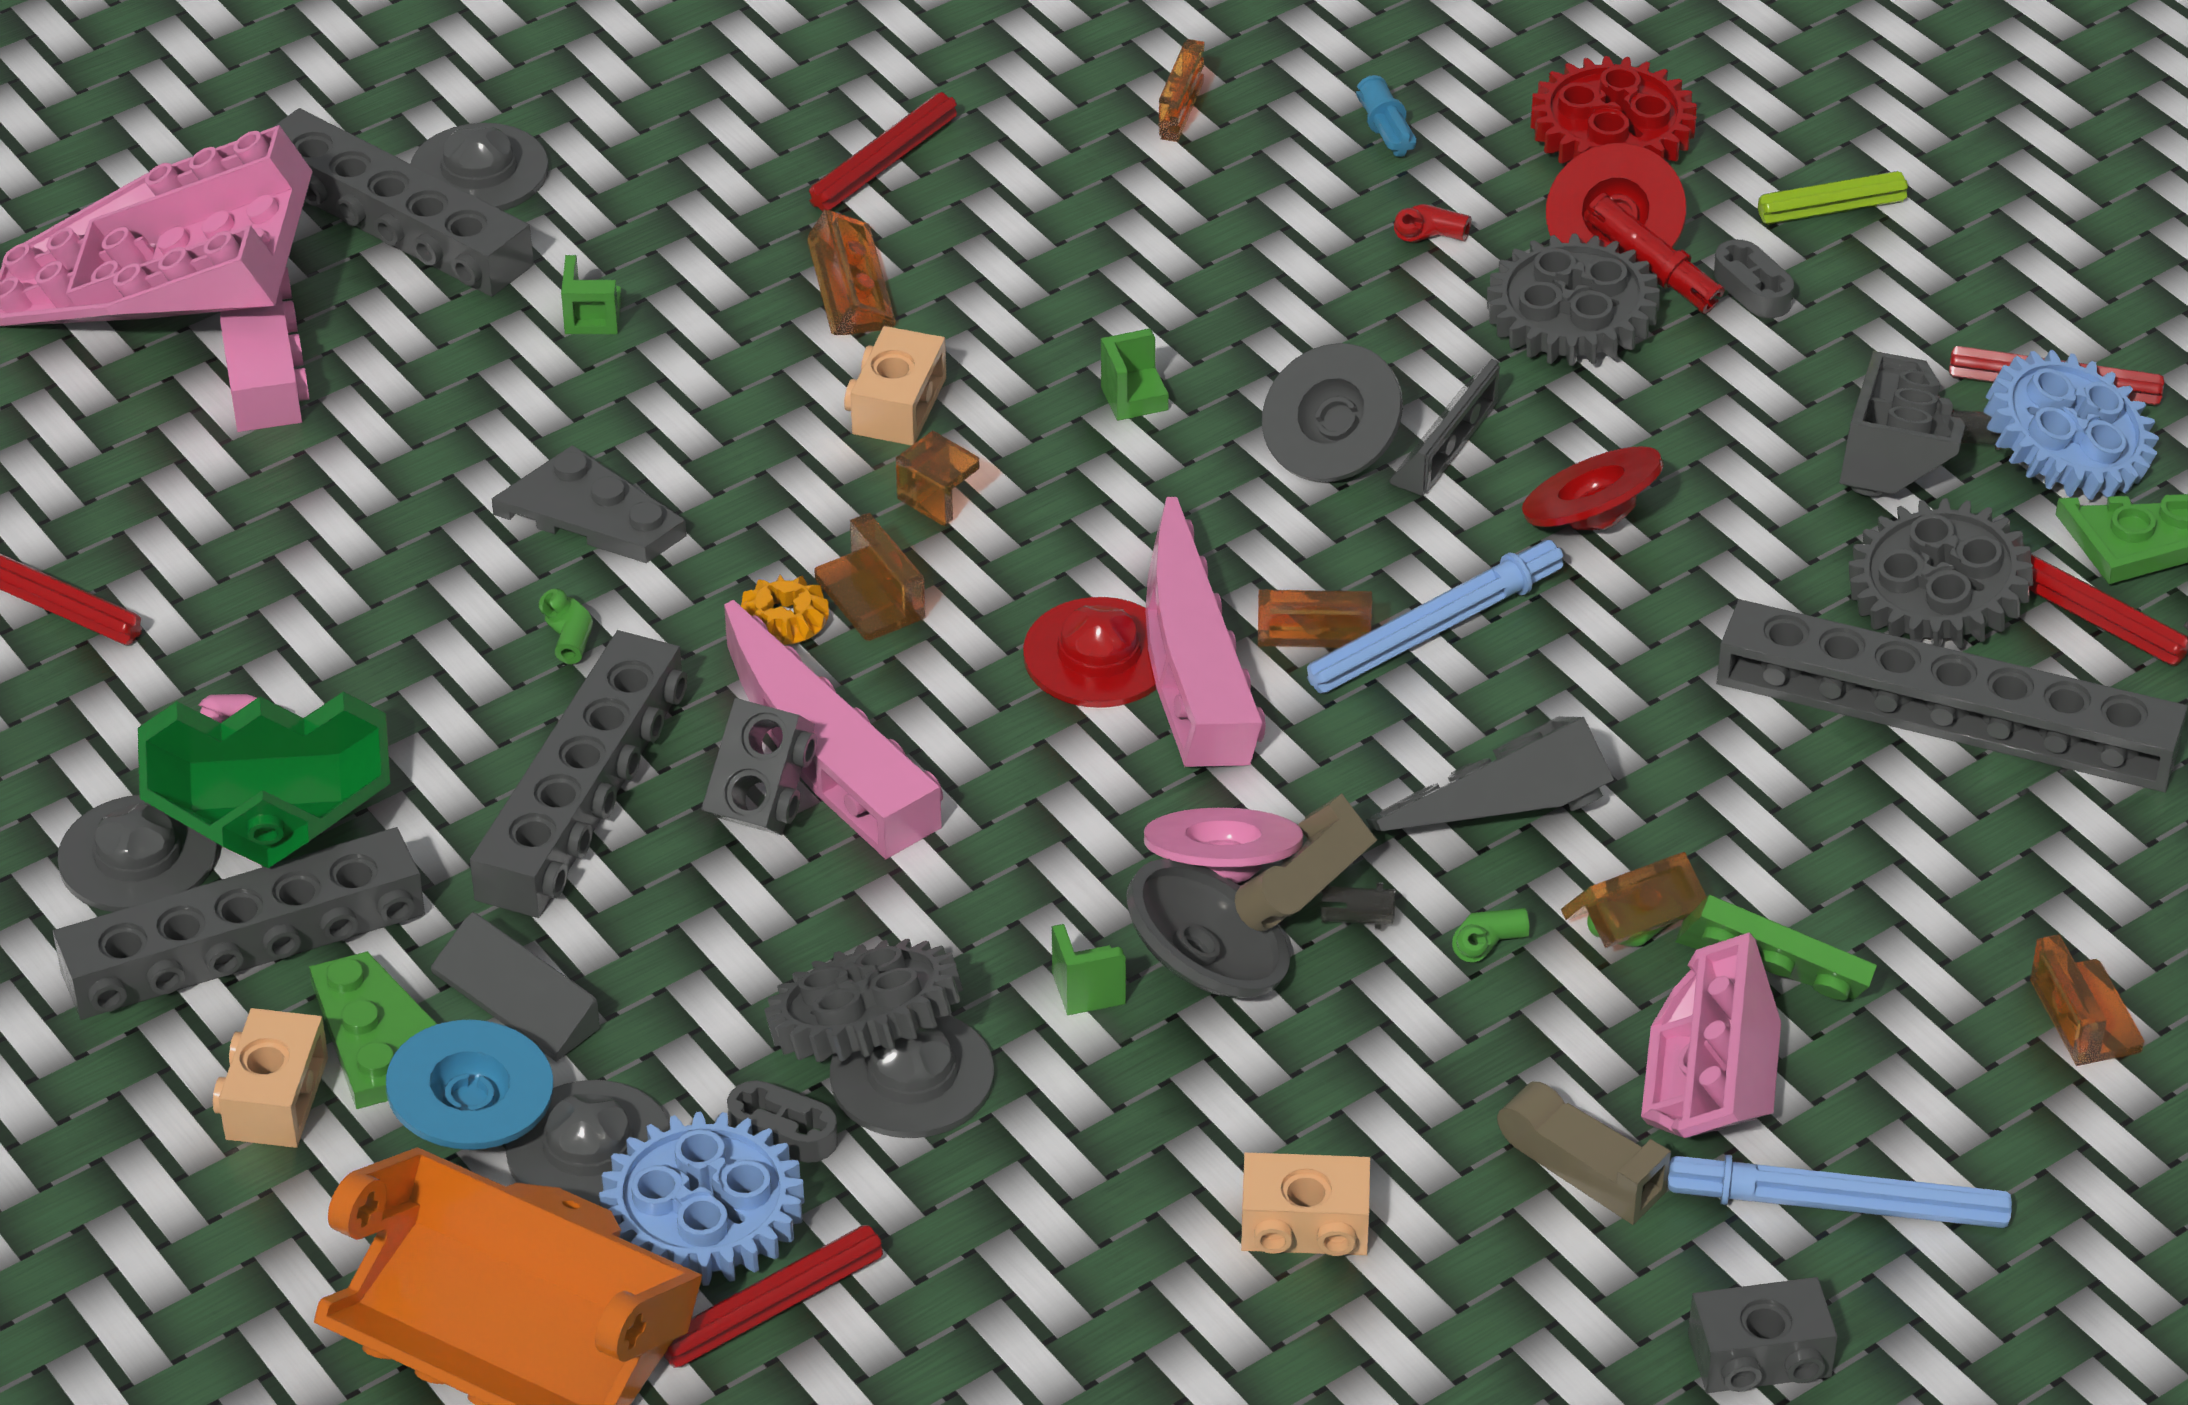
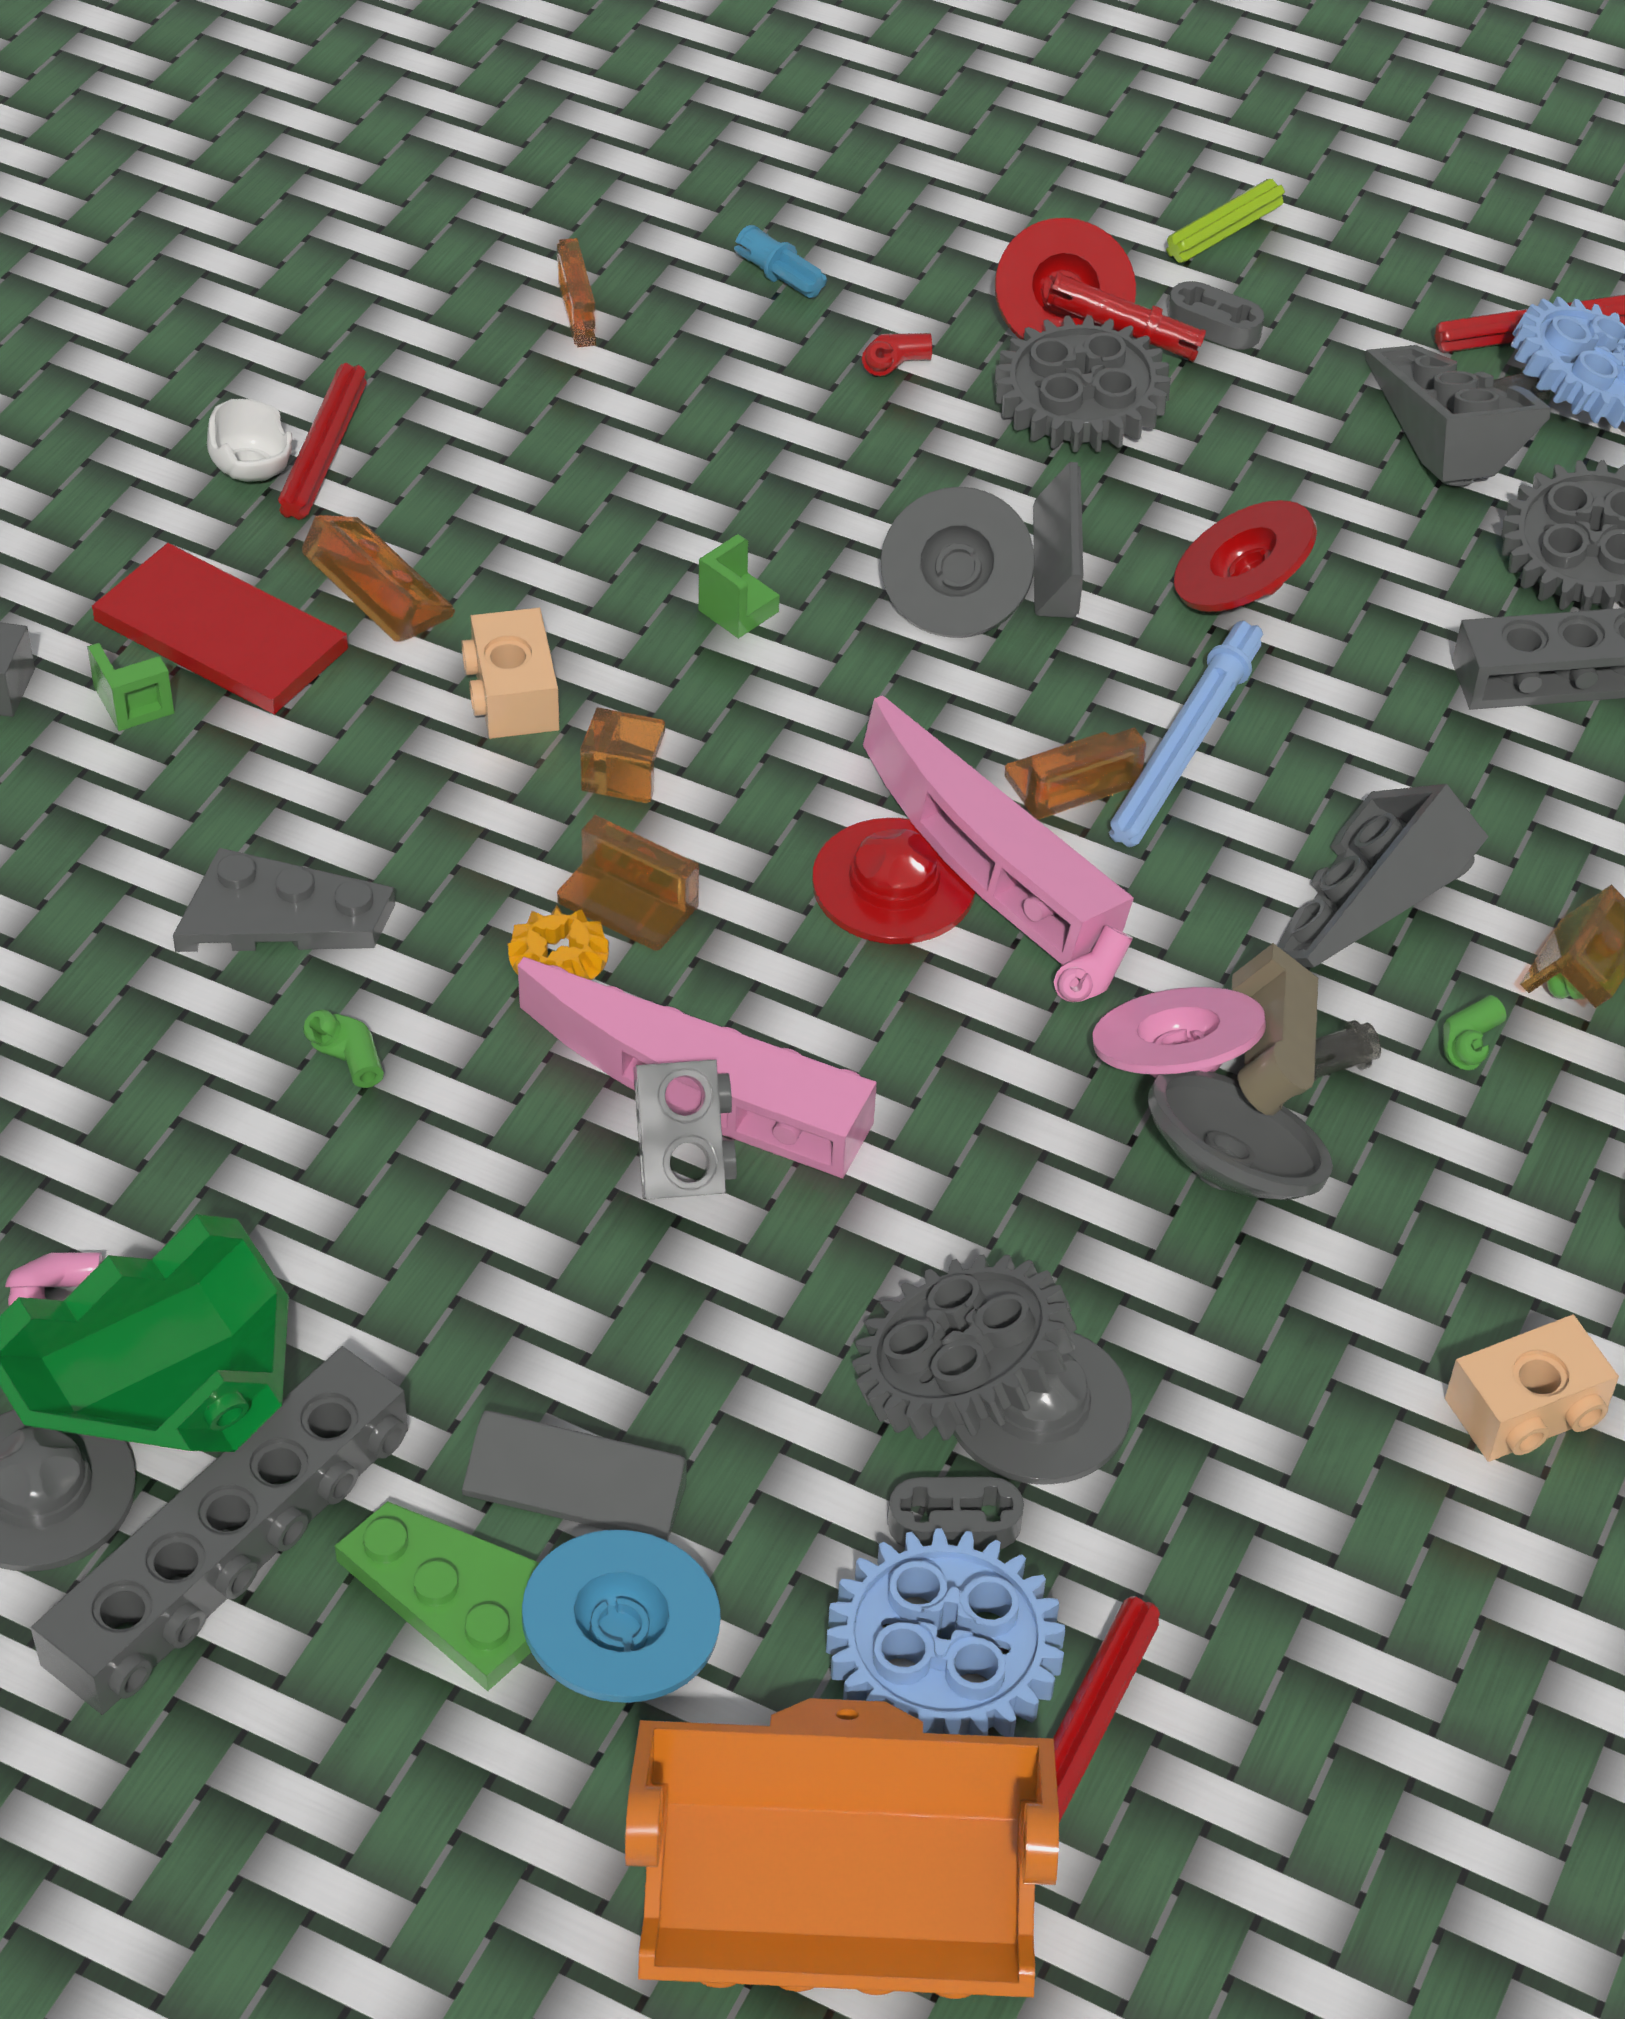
camera: 30 degrees left, 5 degrees up
light nougat brick [213,1008,328,1148] -> none
dark grey brick [470,630,687,918] -> none
dark grey hat [505,1080,670,1206] -> none
bright green panel [1051,924,1126,1016] -> none
red gear [1530,56,1697,164] -> none
none -> red tile [92,543,348,715]
none -> white hair [207,399,292,482]
none -> bright pink arm [1054,925,1133,1002]

